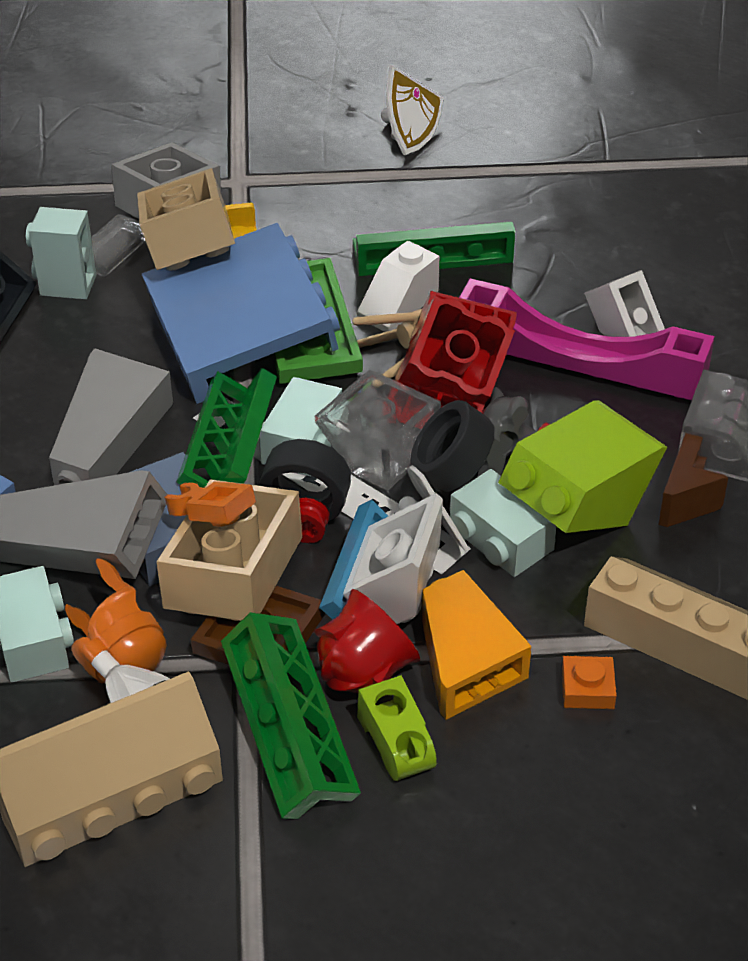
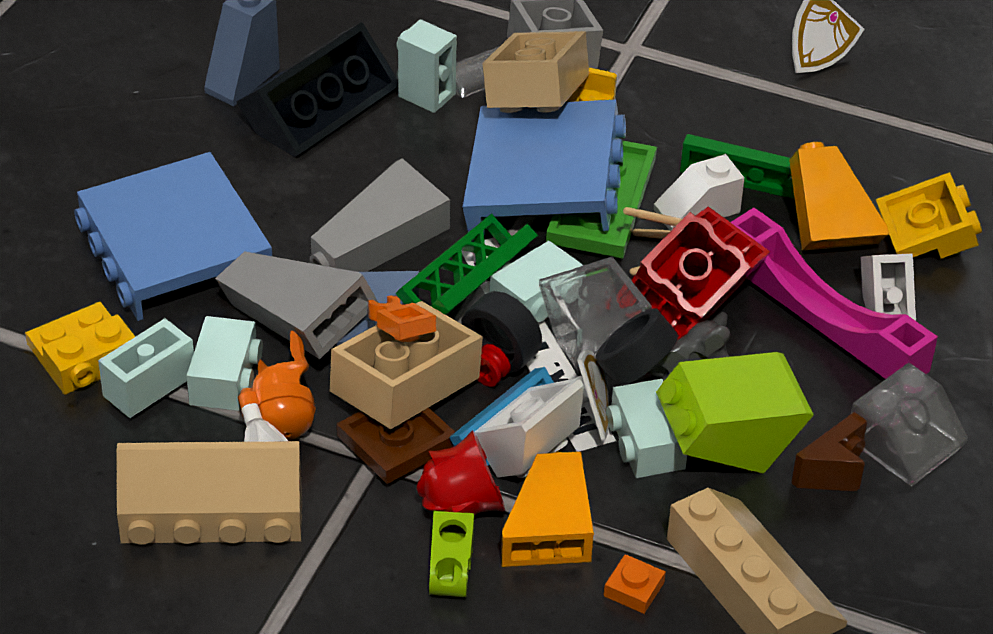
camera: 25 degrees right, 0 degrees up
green fence [221,612,361,819] -> none
none -> light orange slope [789,142,889,250]
none -> yellow plate [876,172,982,259]

